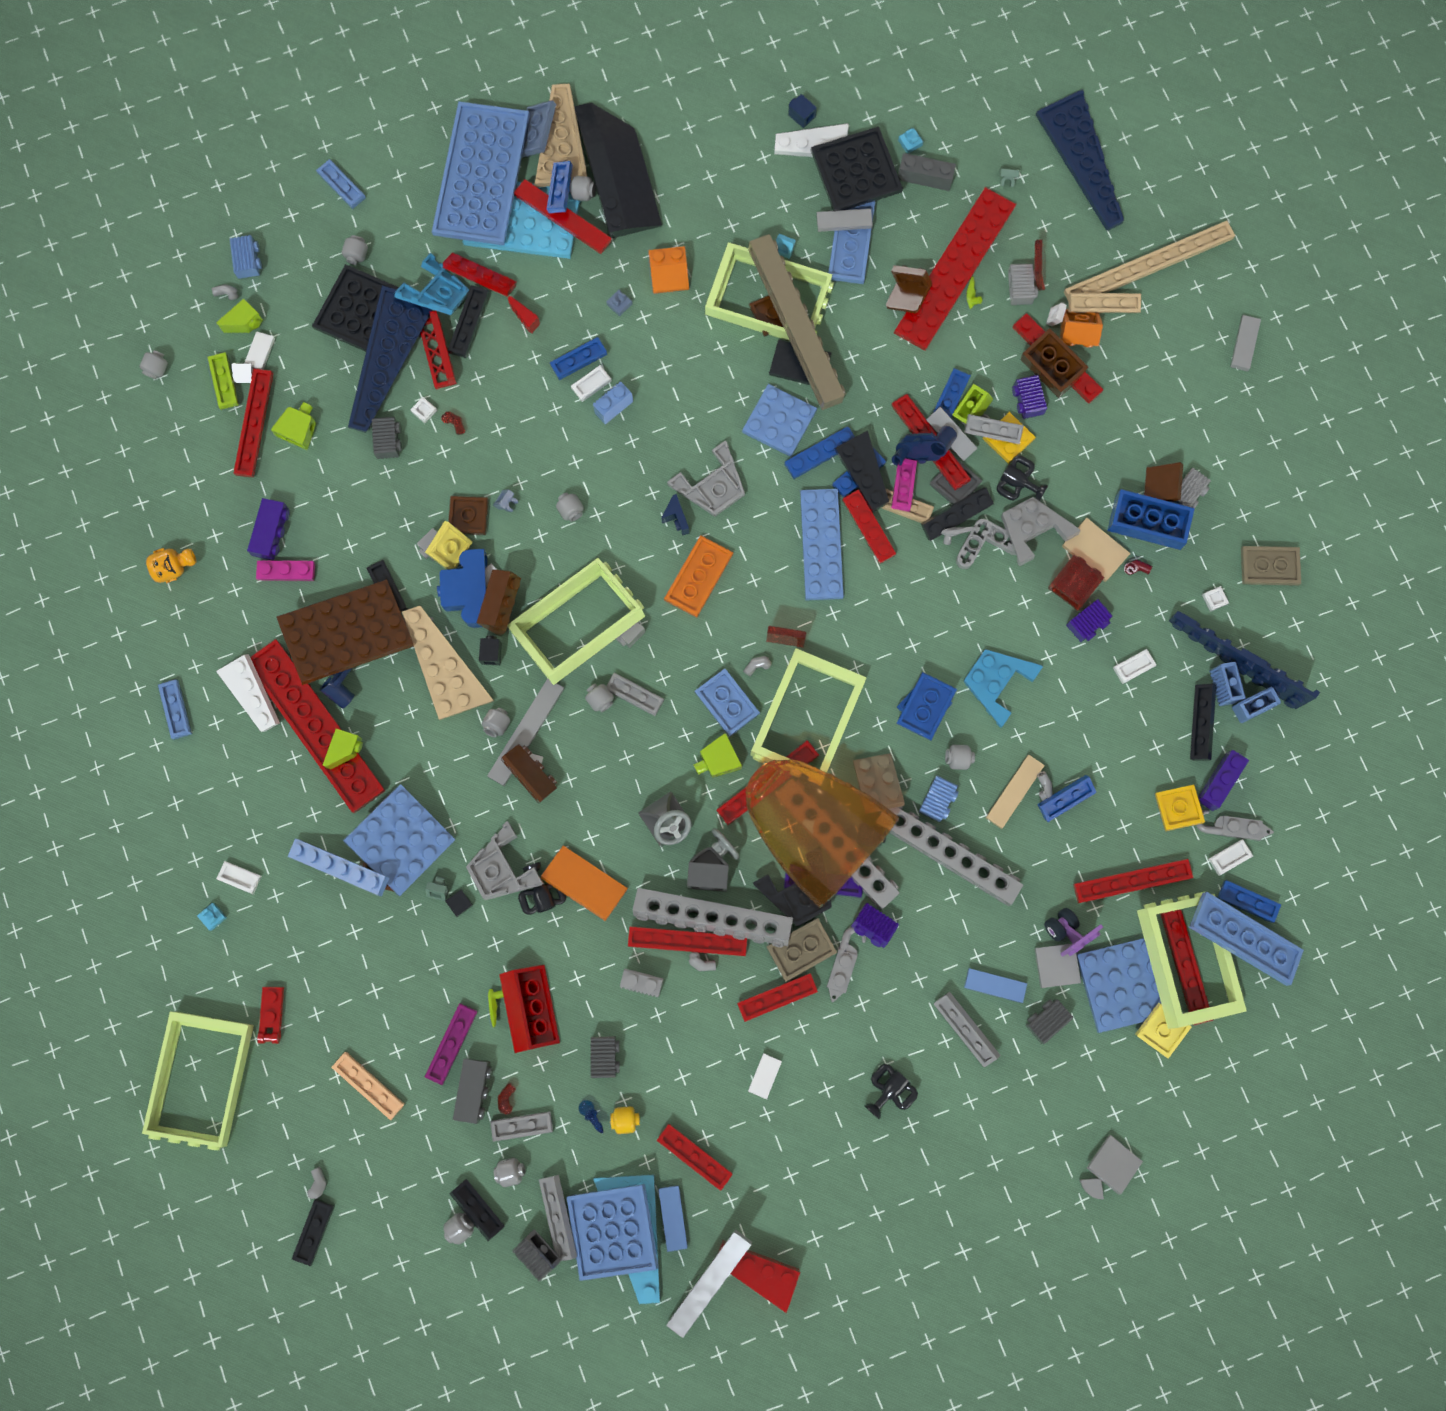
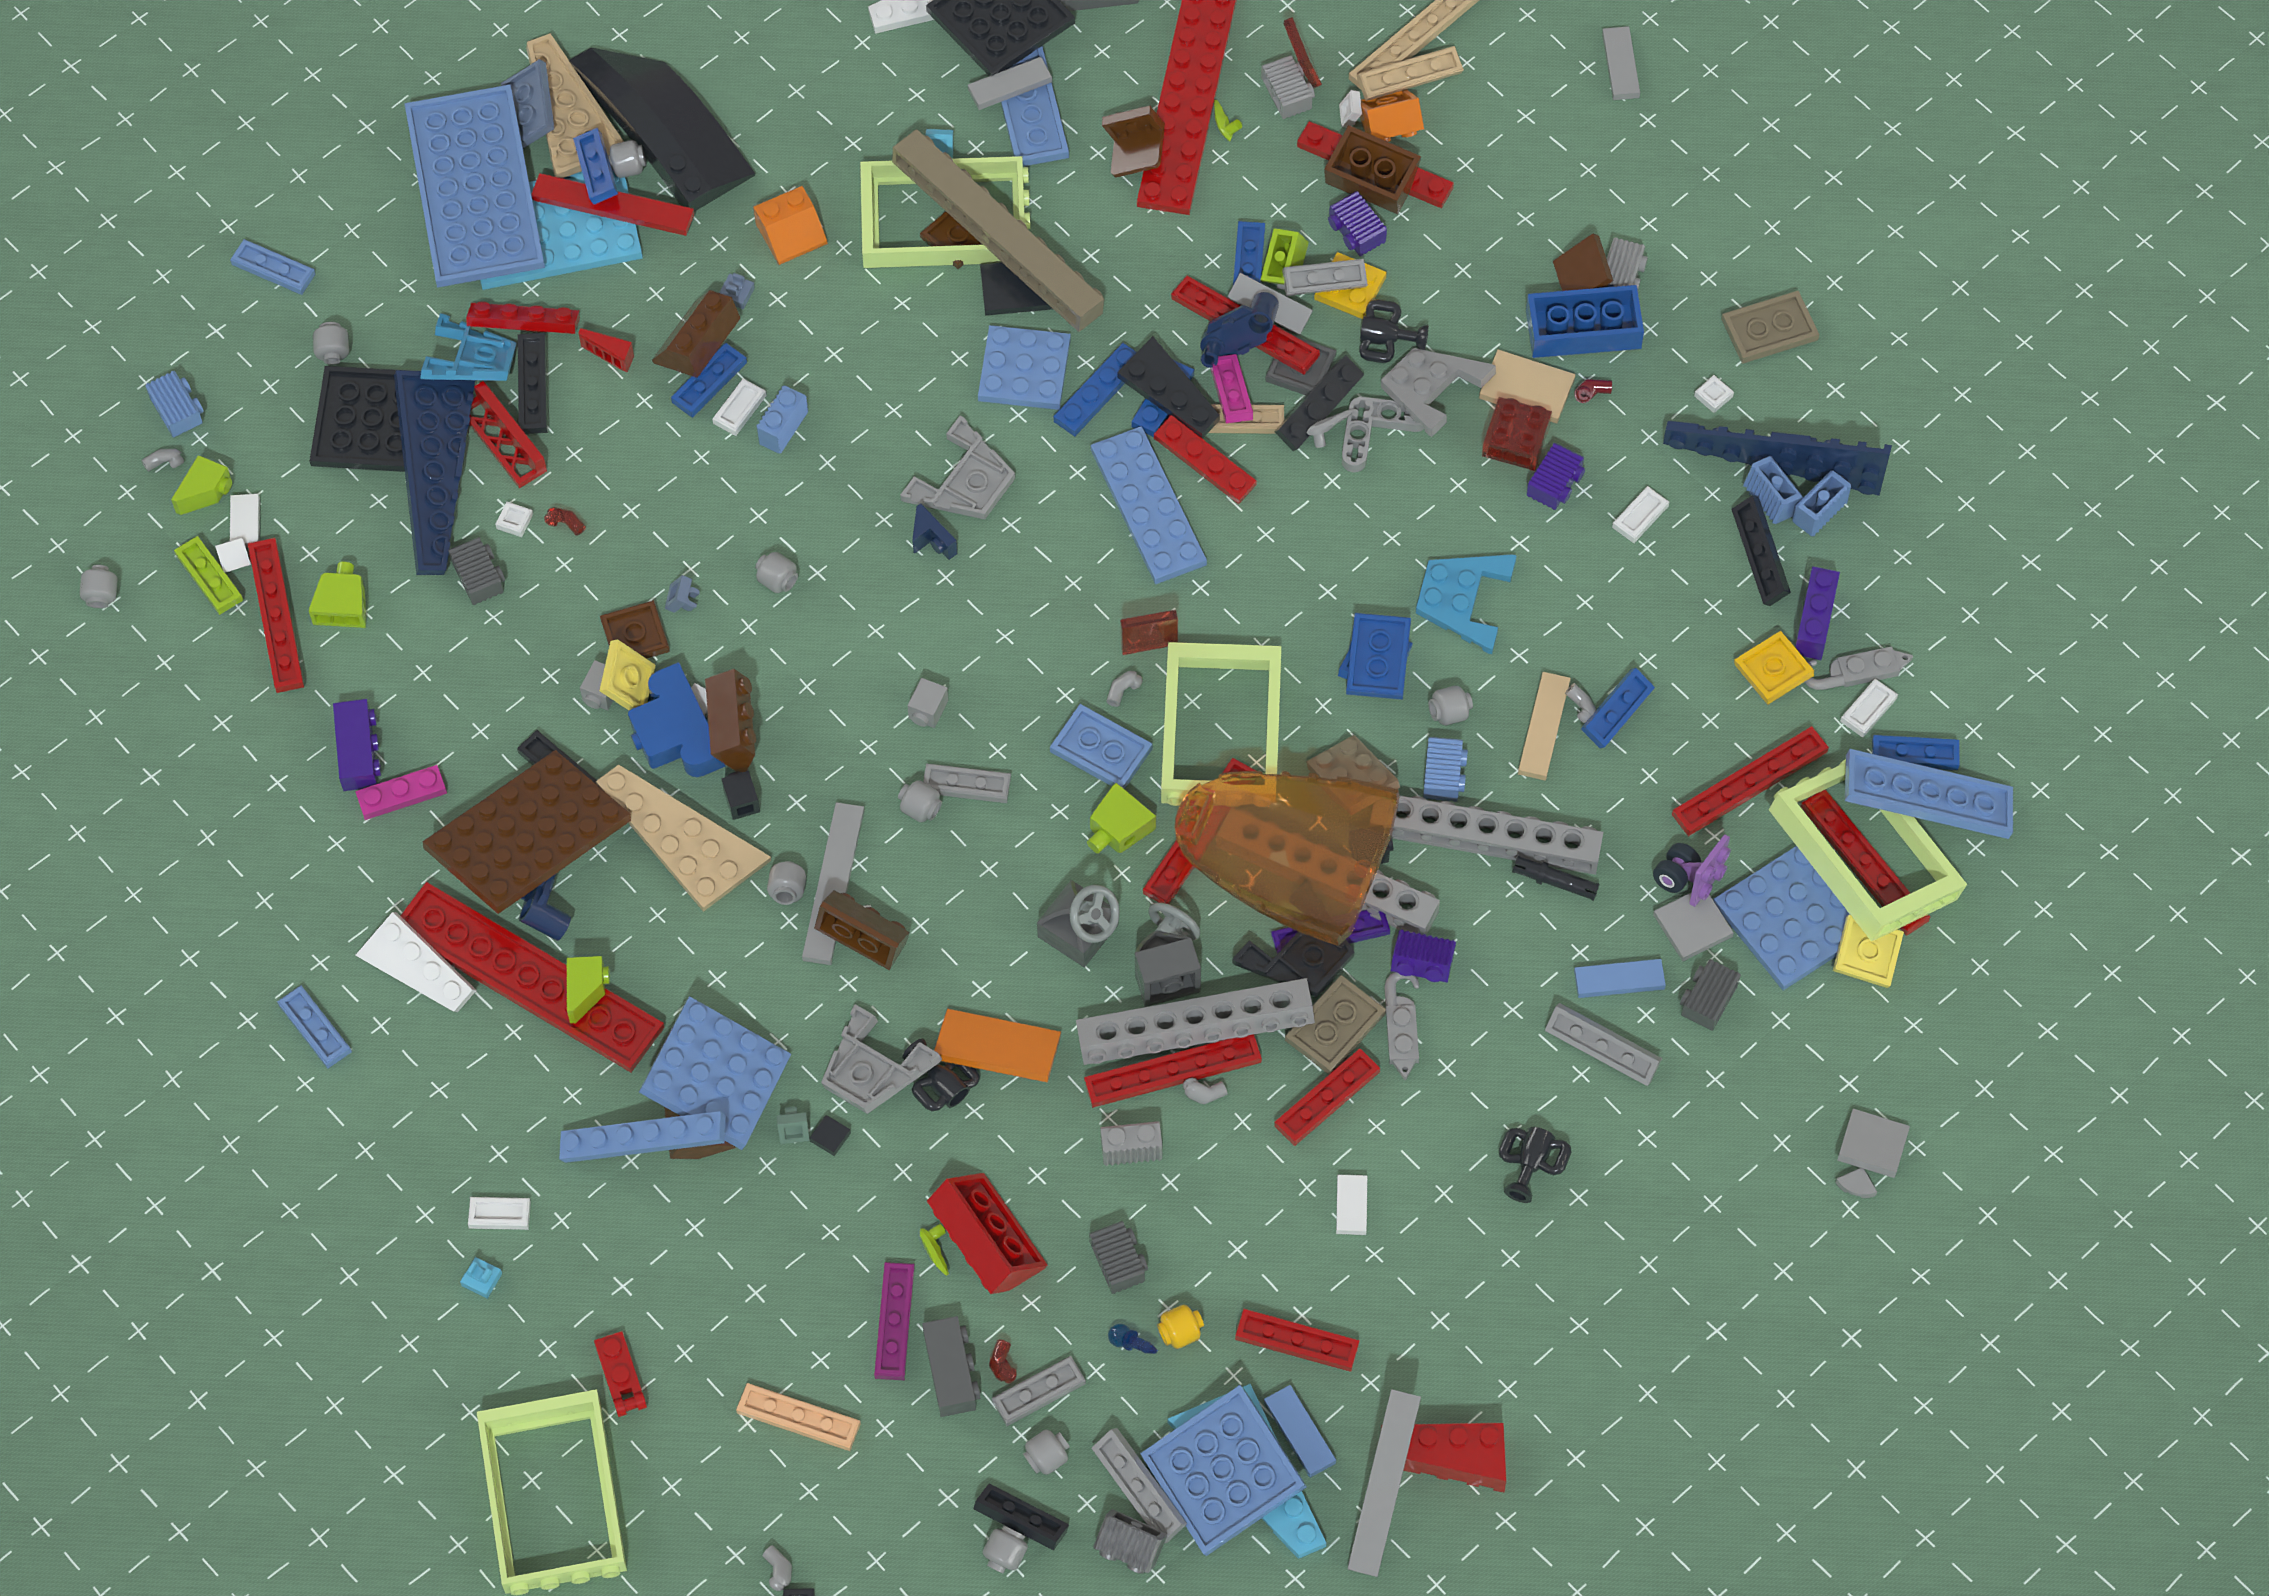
camera: 20 degrees left, 15 degrees down
light orange piece [146,548,197,583] -> none
yellowish green window [507,558,645,685] -> none
orange tile [664,535,733,618] -> none
none -> reddish brown slope [652,290,741,378]
none -> black pin [1512,855,1600,901]

